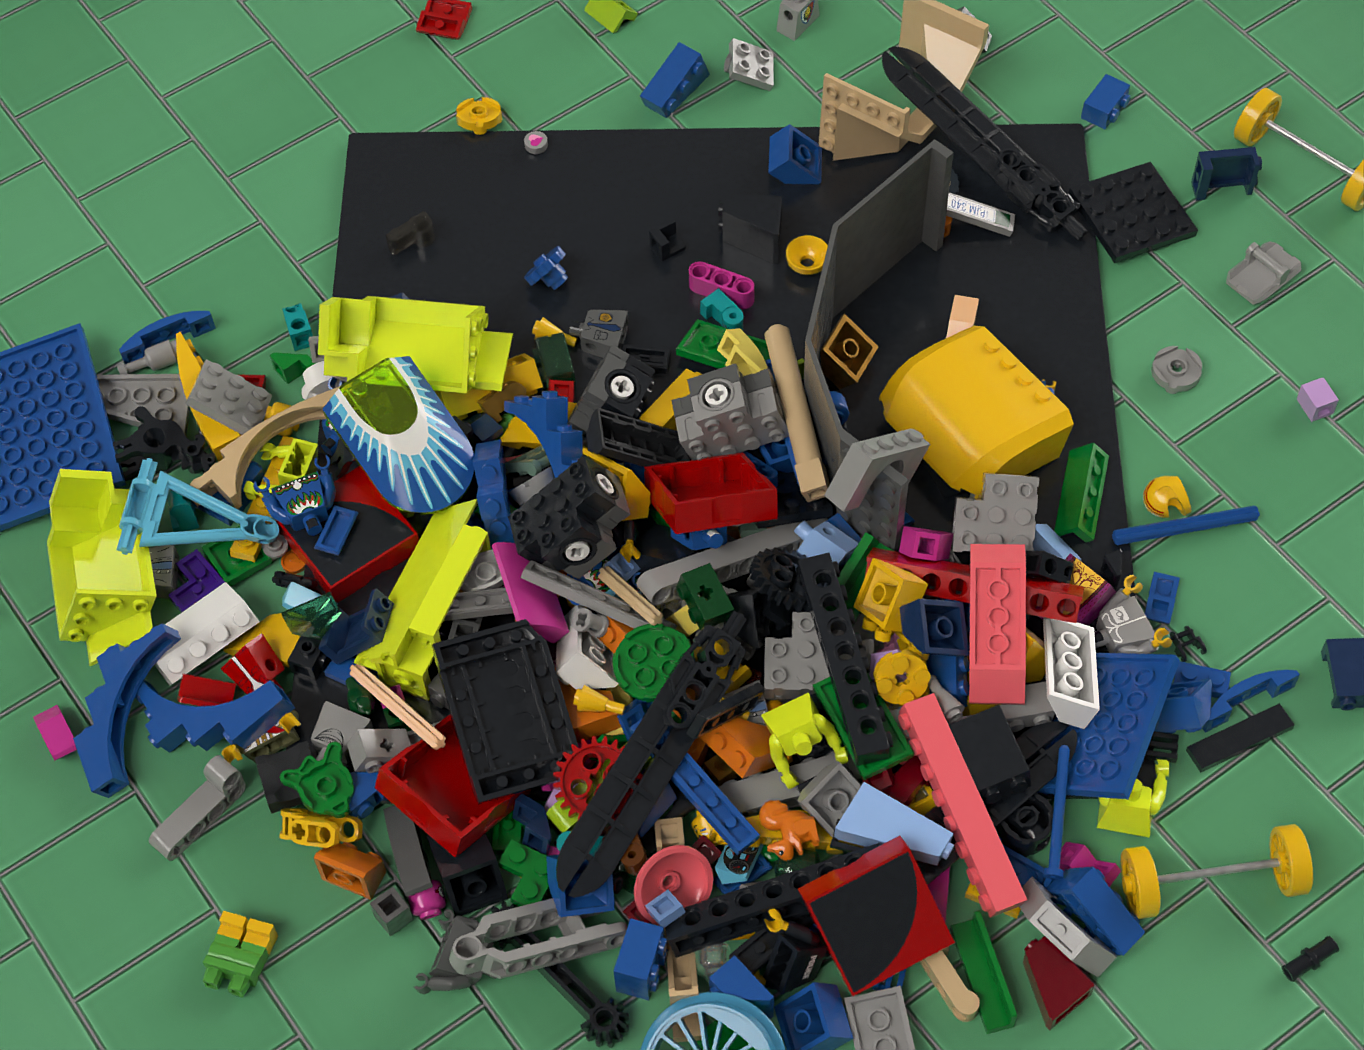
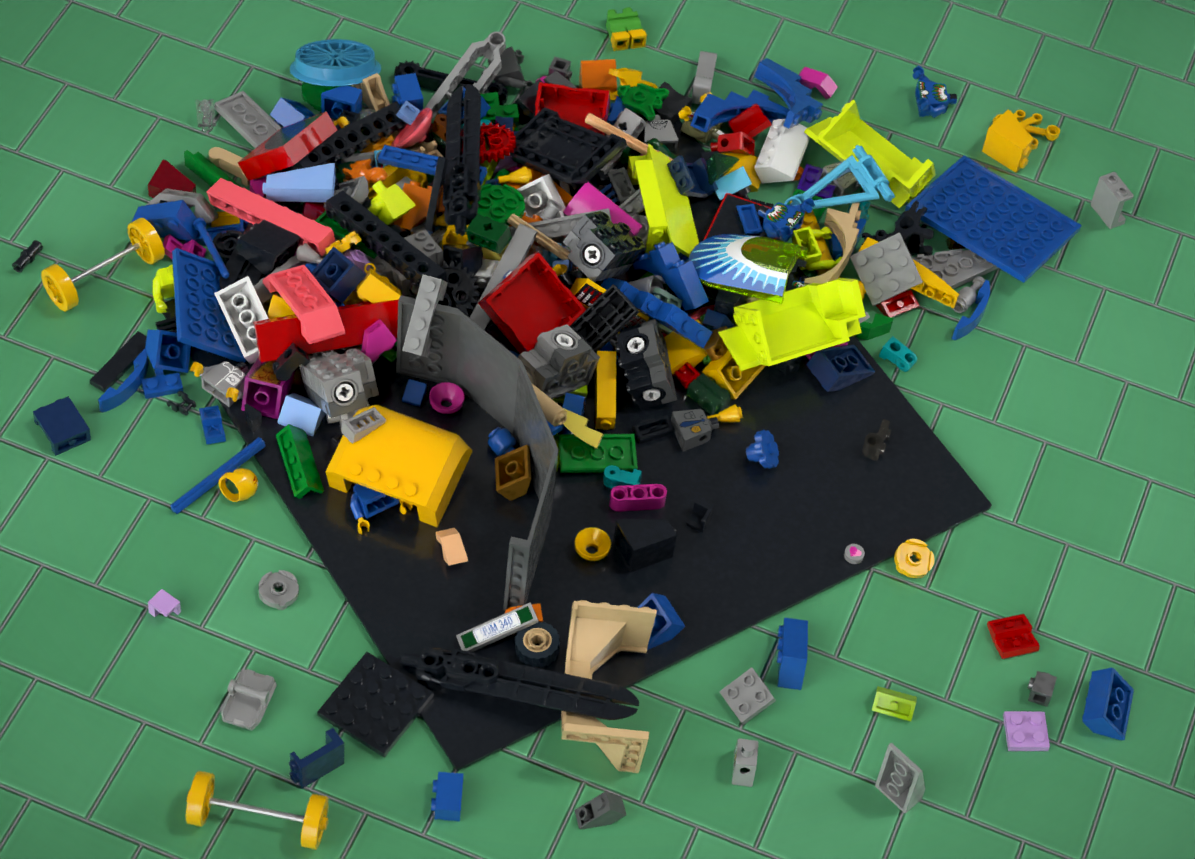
camera: 140 degrees right, 5 degrees down
none -> light grey slope [341,407,386,444]

